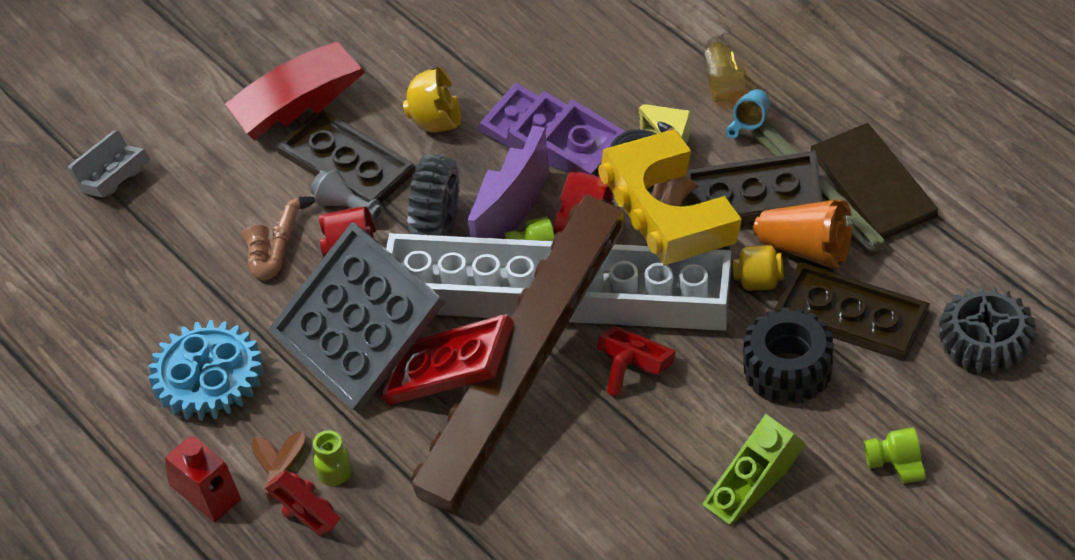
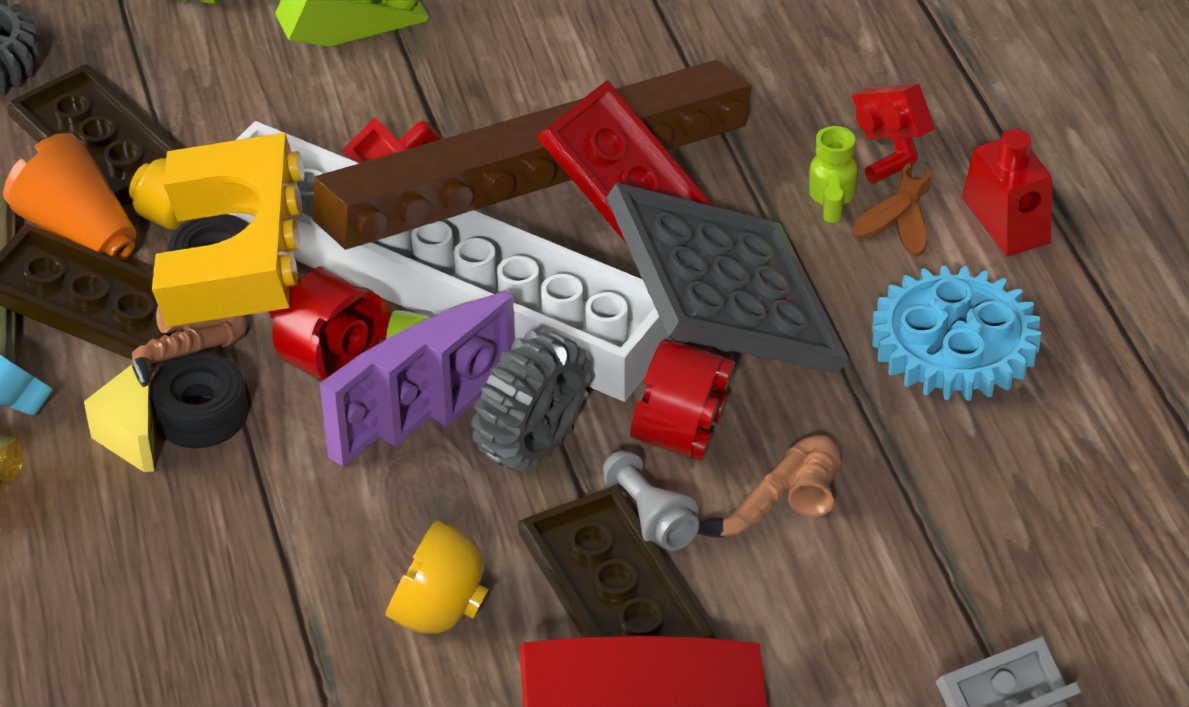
camera: 160 degrees left, 5 degrees down
medium lavender slope [479,83,626,175] -> none
black tyre [743,308,834,405] -> none

